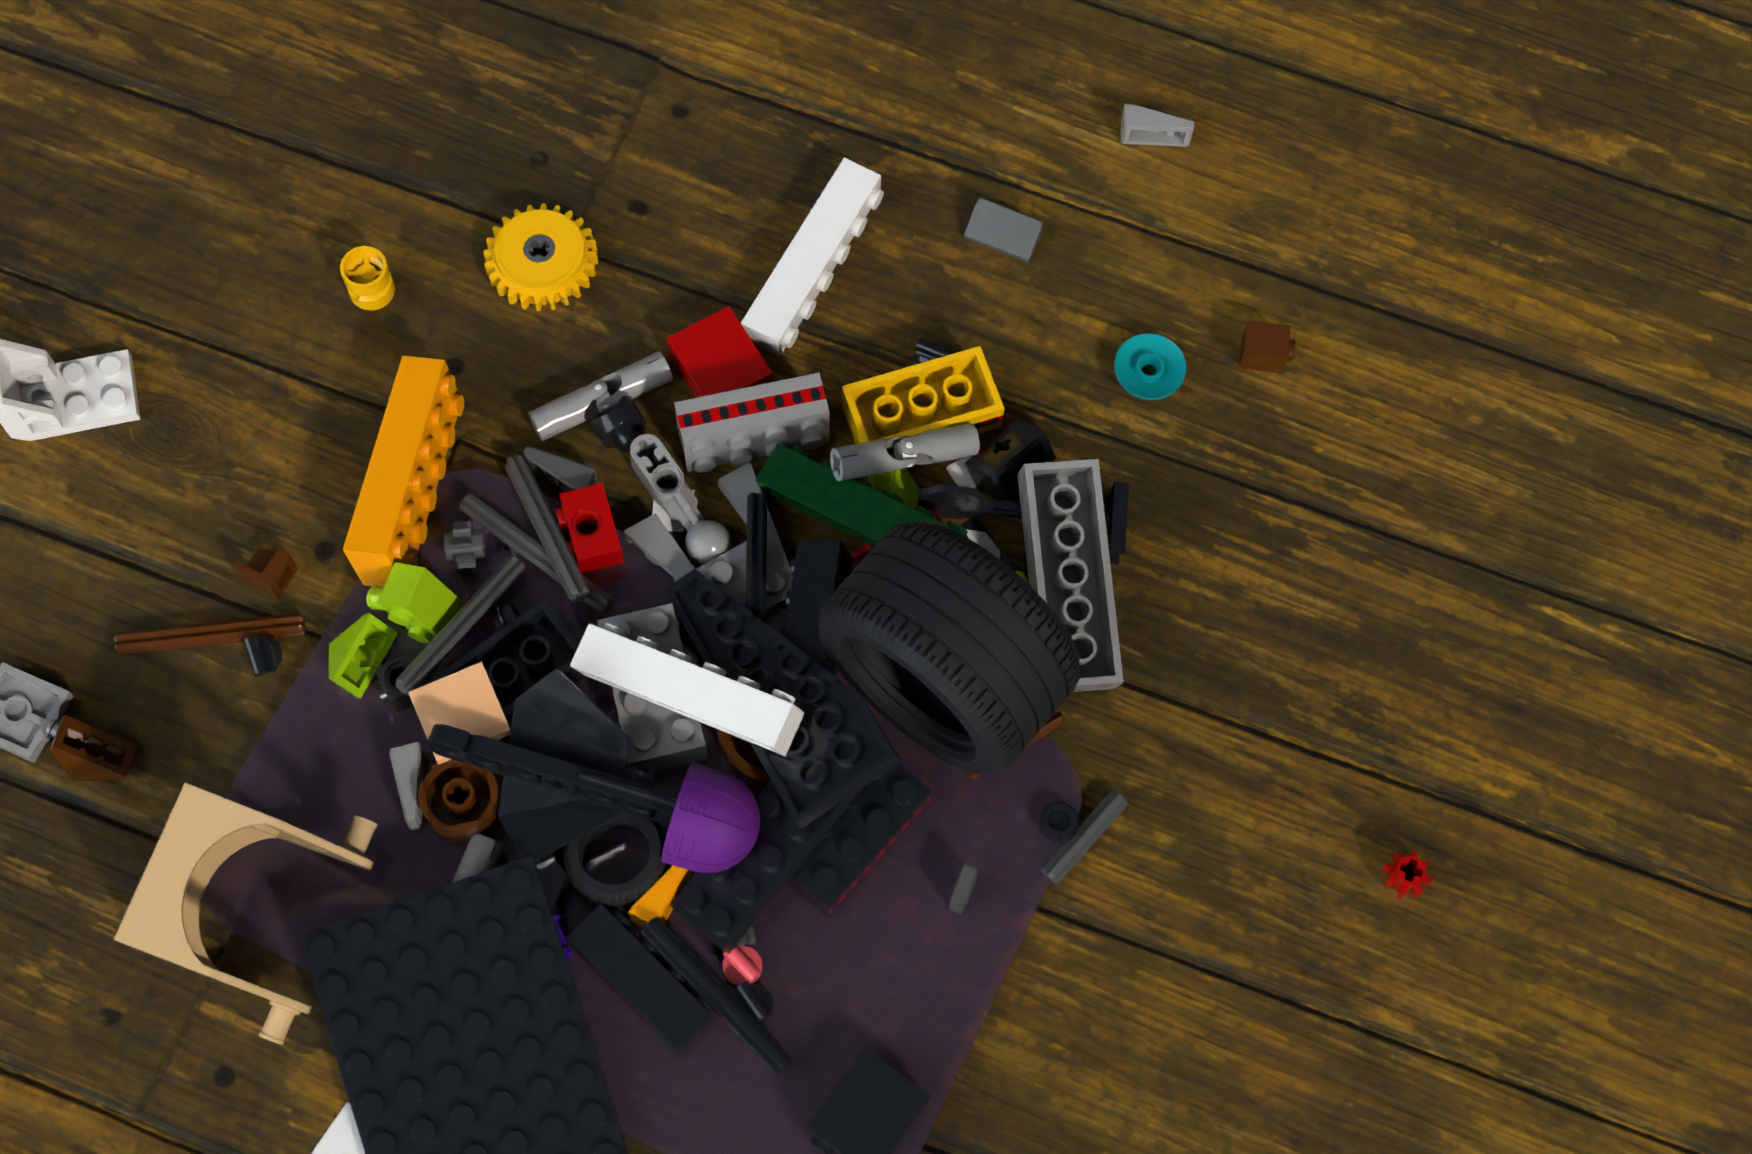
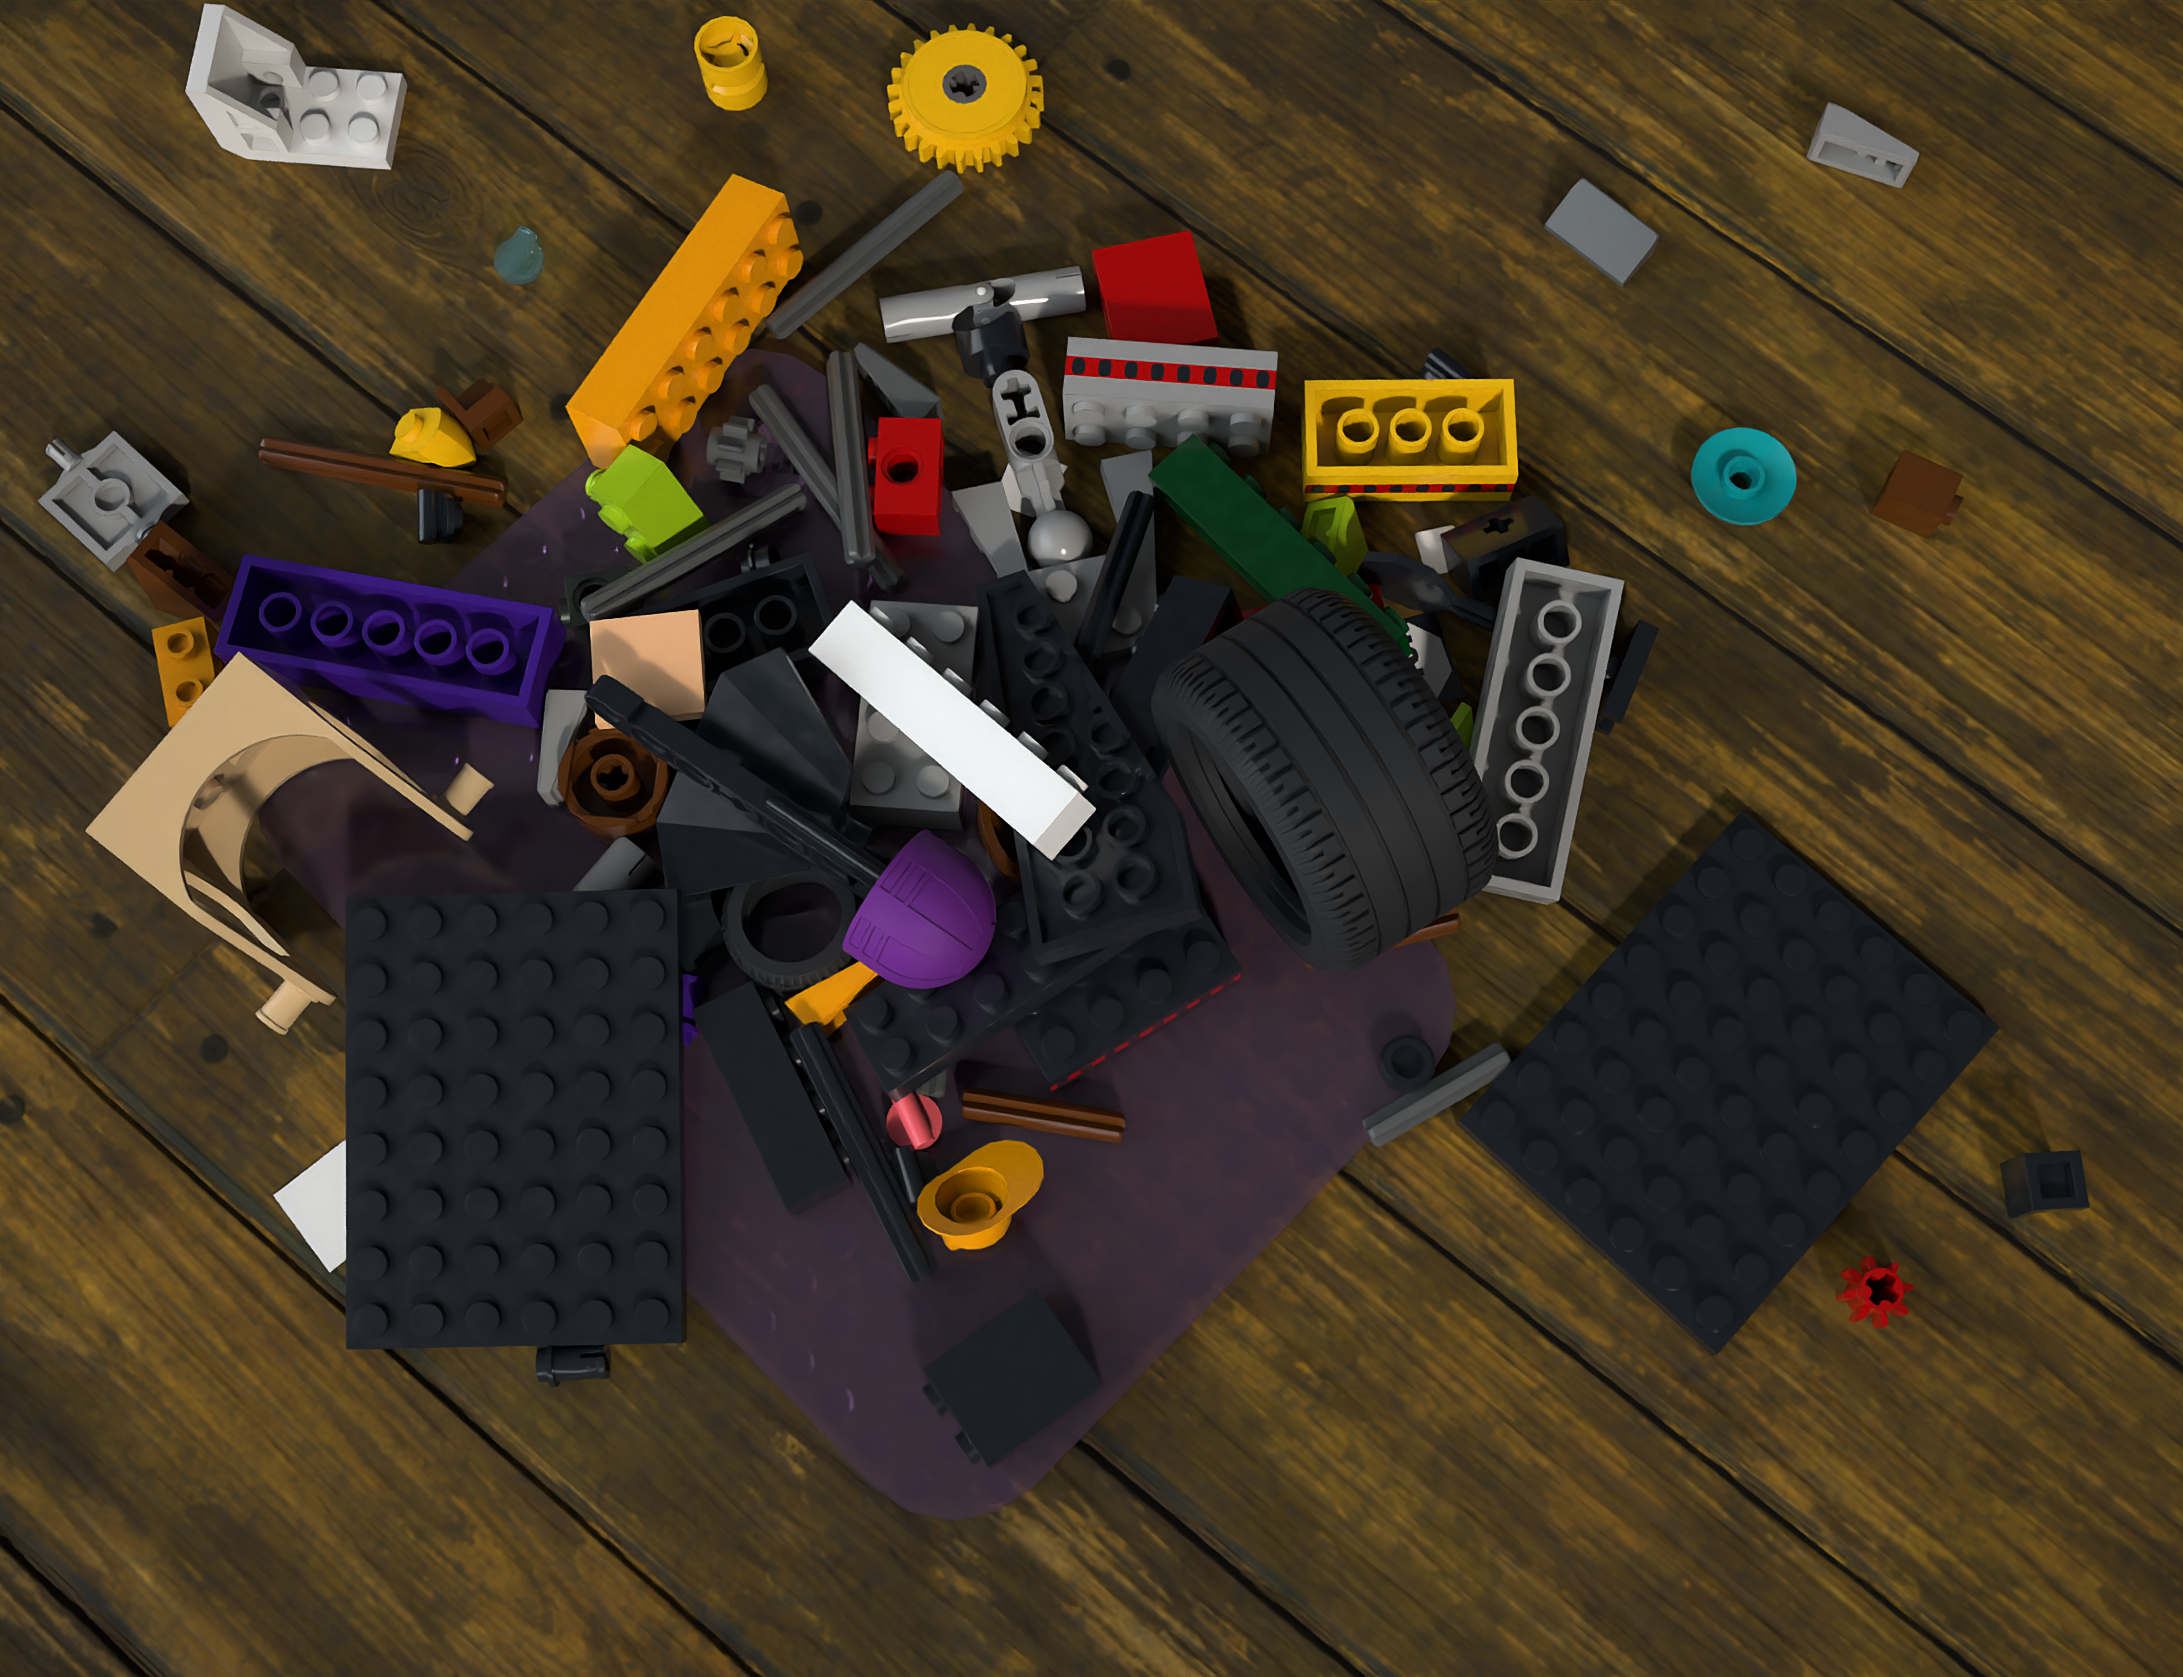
camera: 25 degrees right, 5 degrees up
lime slope [328,613,398,698] -> none
white brick [741,158,884,357] -> none
light grey piece [830,423,980,481] -> none
dark grey tile [949,864,978,914] -> none
none -> light orange brick [151,616,227,729]
none -> dark purple brick [214,554,567,729]
none -> yellow plate [389,407,477,468]
none -> clear light blue plate [494,226,545,285]
none -> dark grey axle [764,170,964,339]
none -> light orange piece [917,1140,1044,1251]
none -> reddish brown axle [961,1087,1126,1144]
none -> black plate [1456,810,2000,1356]
none -> black panel [2000,1150,2090,1219]

